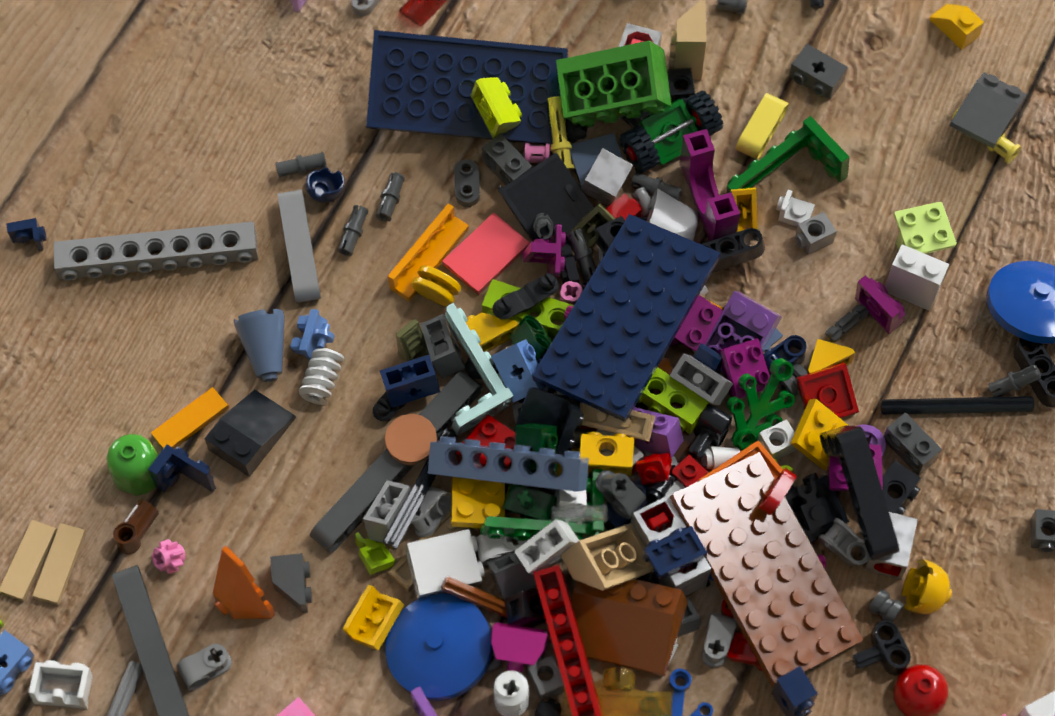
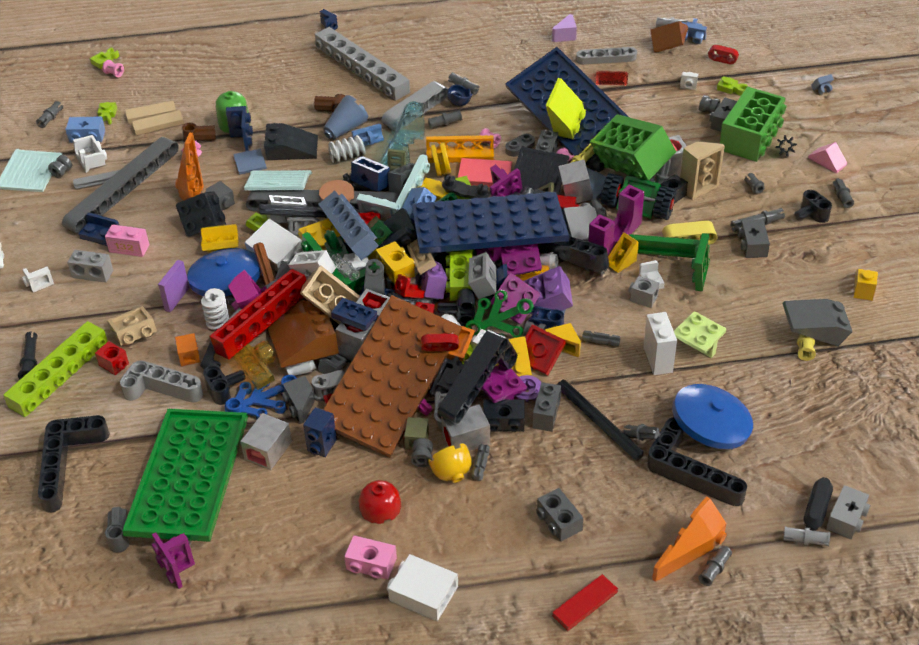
camera: 55 degrees right, 20 degrees down
light orange tile [151,387,229,449] -> none
light grey piece [177,644,232,690] -> none
dark grey pin [376,172,405,222] -> none
dark grey pin [533,213,554,239] -> none
black beam [852,620,911,676] -> none
magenta plate [855,275,906,335] -> none
none -> black bracket [176,191,226,237]
none -> sand blue piece [233,149,267,175]
none -> light aqua piece [244,170,312,190]
none -> dark grey slope [282,376,315,424]
none -> reddish brown piece [314,94,346,112]
none -> clear light blue windscreen [379,101,425,166]
none -> olive brick [404,417,429,450]
none -> dark grey axle [471,444,490,481]
none -> bright pink bush [479,128,501,148]
none -> dark grey pin [730,208,785,232]

